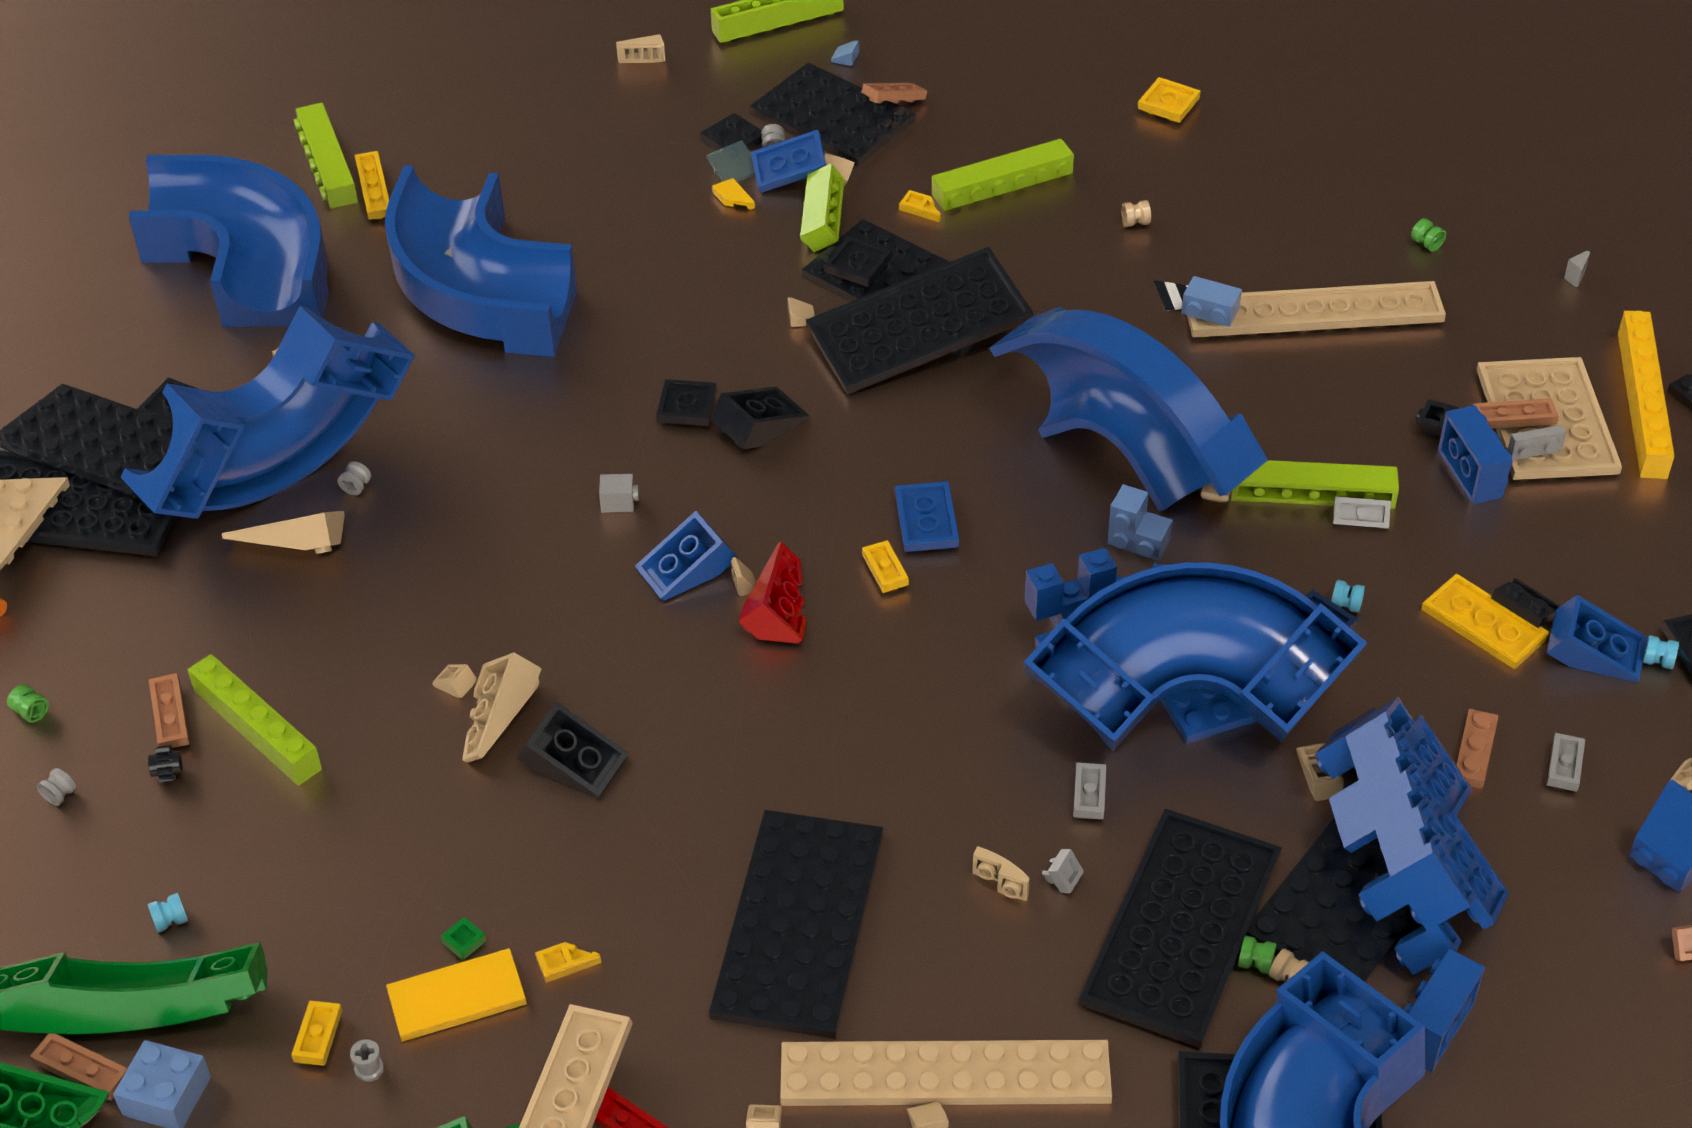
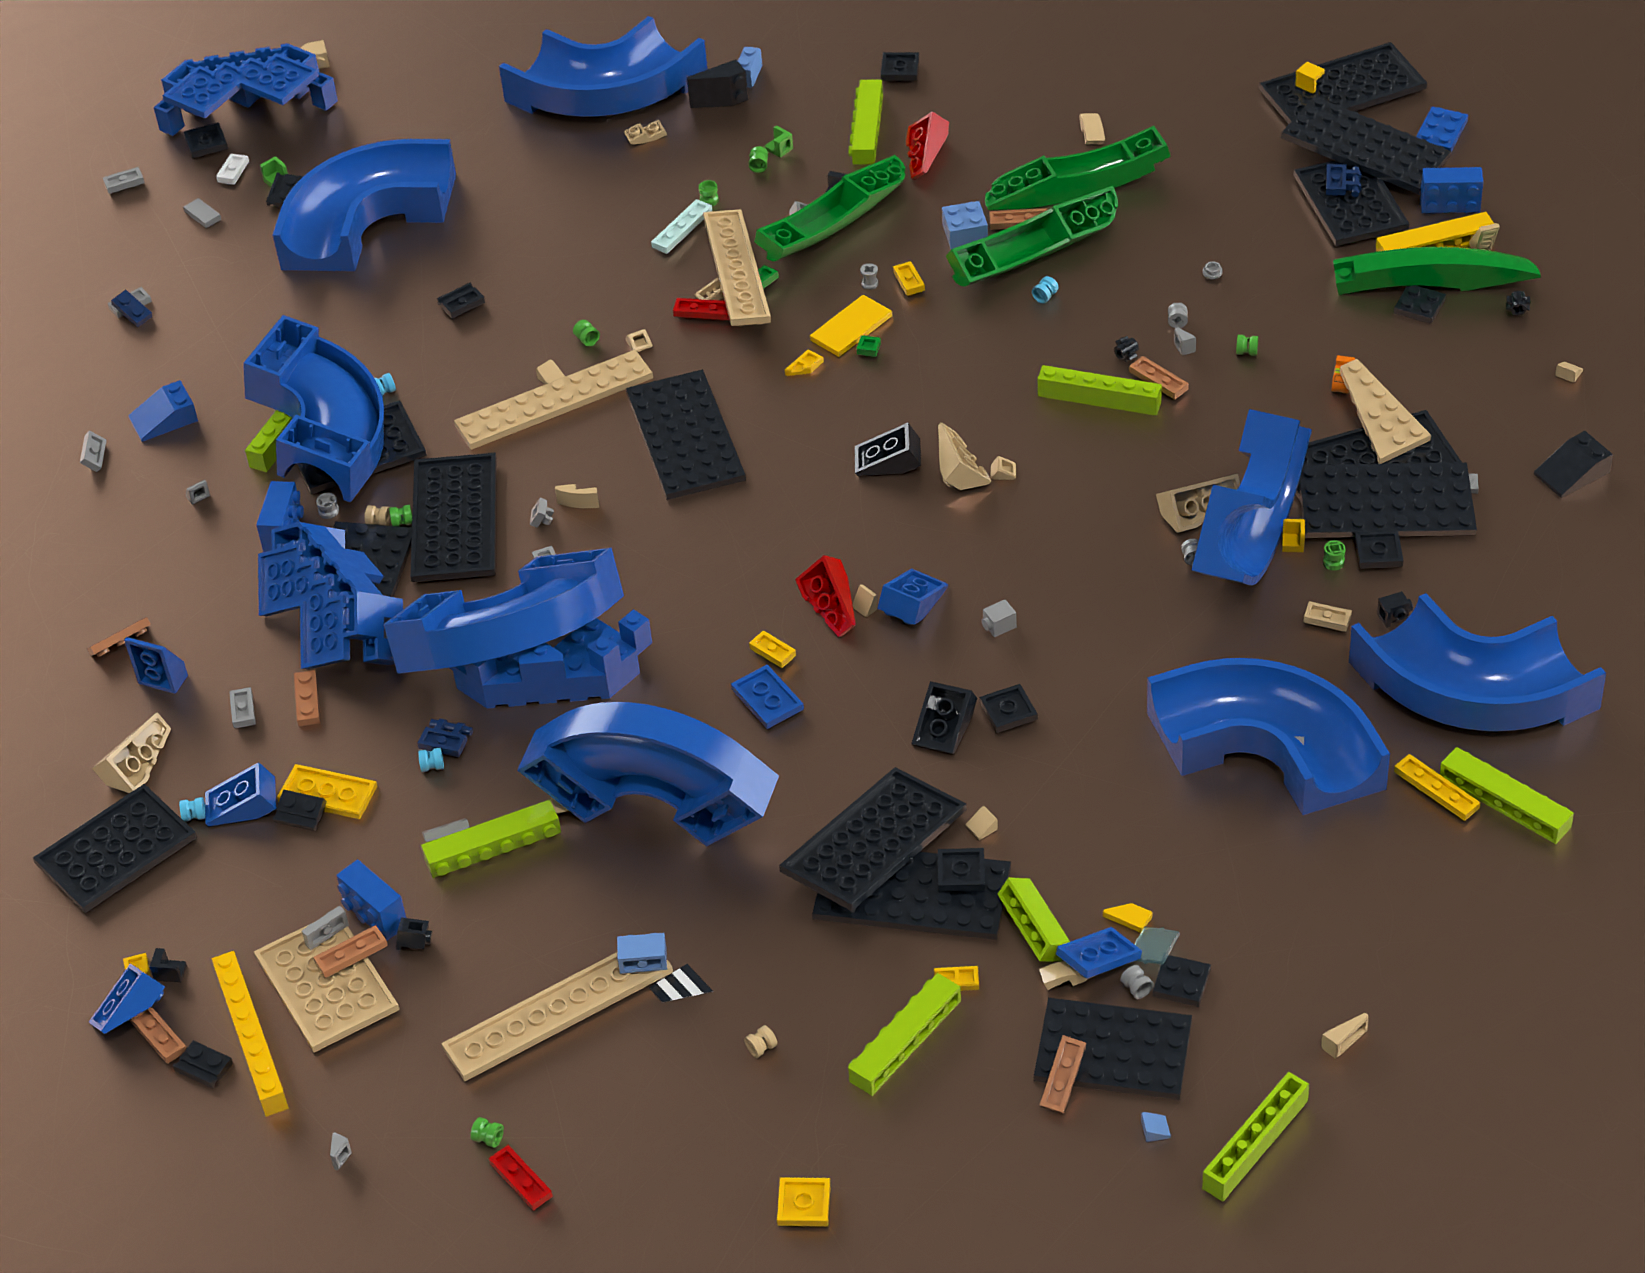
camera: 155 degrees right, 0 degrees up
none -> red plate [488,1145,553,1211]
none -> light grey slope [1174,327,1196,356]
none -> black brick [1377,591,1413,628]

